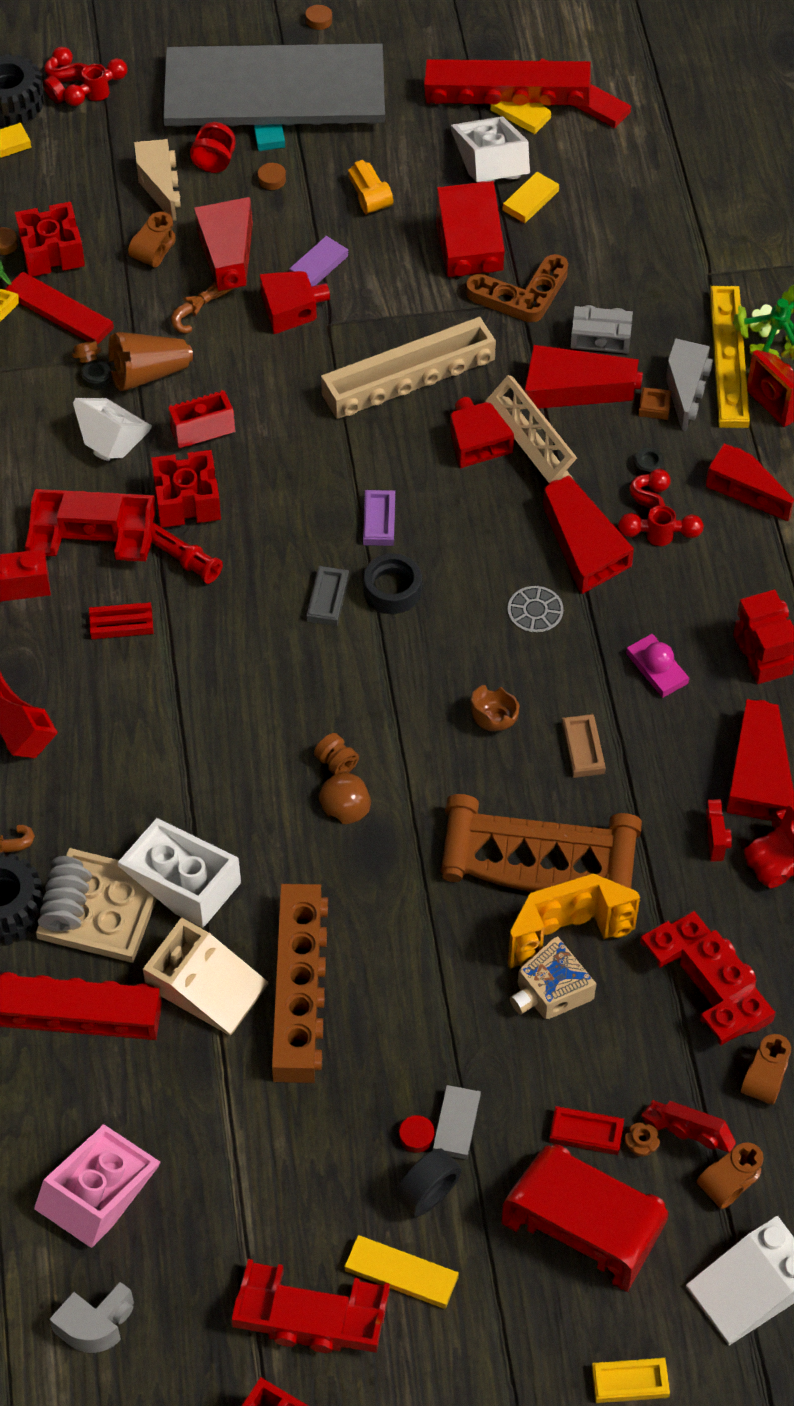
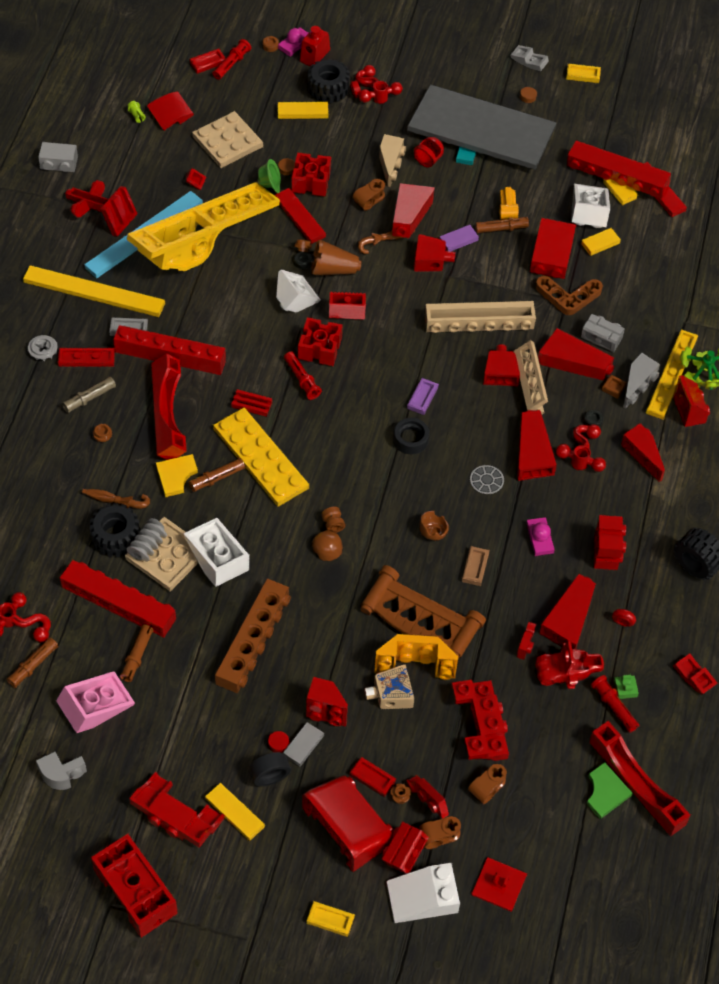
camera: 20 degrees right, 0 degrees up
red bracket [25,489,157,562] -> none
slope [143,917,268,1036] -> none
dark orange tile [258,163,286,190] -> none
dark grey tile [307,566,349,626] -> none
none -> dark orange pin [120,625,153,682]
none -> yellow tile [156,454,198,497]
none -> dark orange pin [189,458,245,492]
none -> yellow plate [213,408,309,507]
none -> red slope [306,677,348,727]
none -> red brick [381,822,429,874]
none -> dark orange pin [475,217,529,234]

